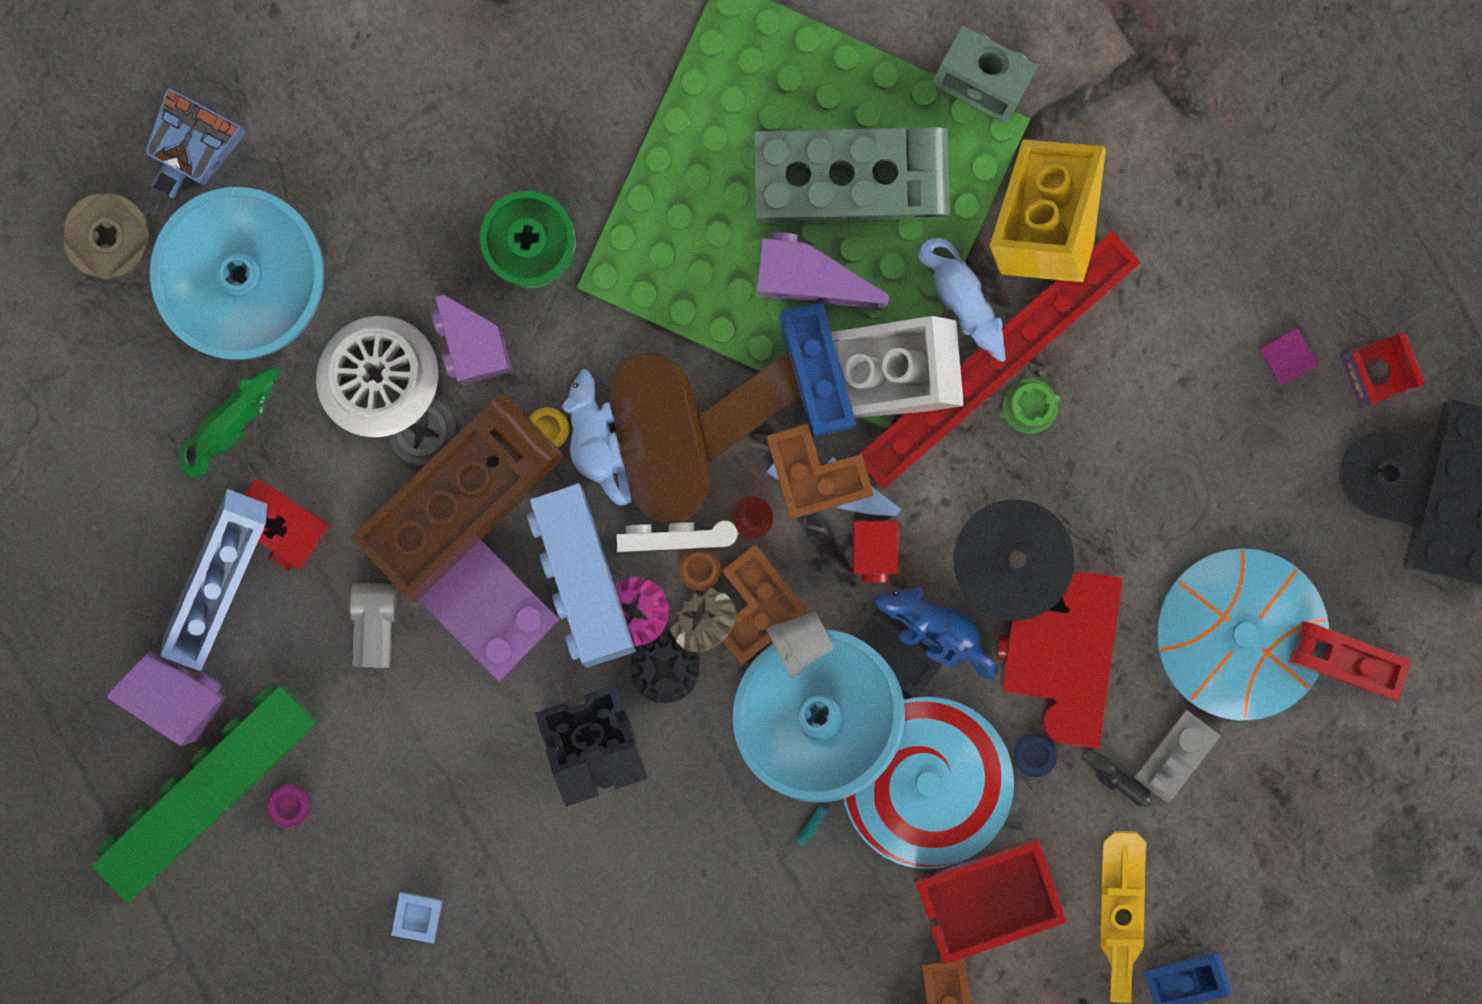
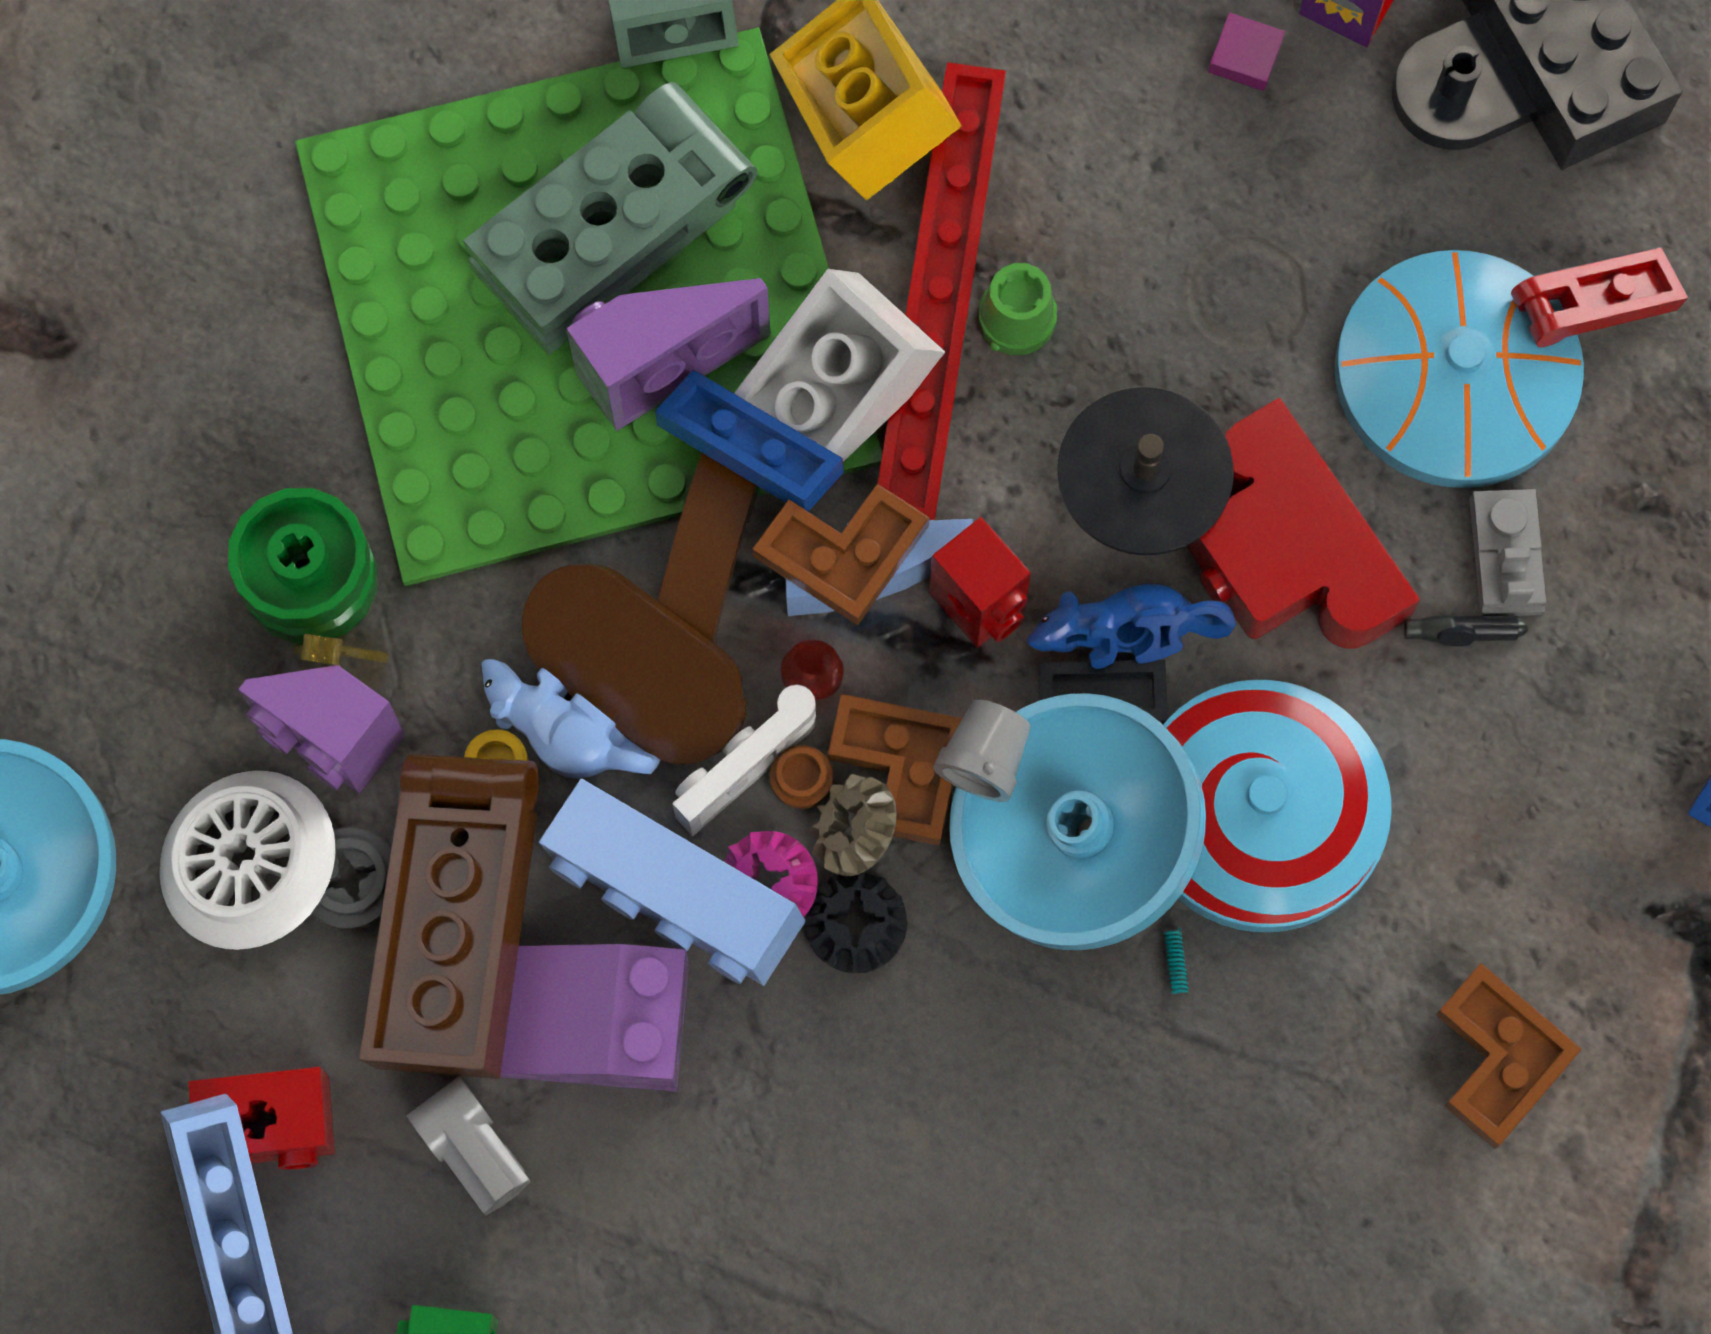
camera: 40 degrees left, 15 degrees down
green animal [179,366,280,479] -> none
black brick [535,684,648,807] -> none
red piece [913,837,1067,965] -> none
light blue animal [918,238,1006,362] -> none
dark blue tile [1013,733,1057,777] -> none
yellow piece [1100,831,1147,1003] -> none
none -> clear yellow piece [292,634,389,666]

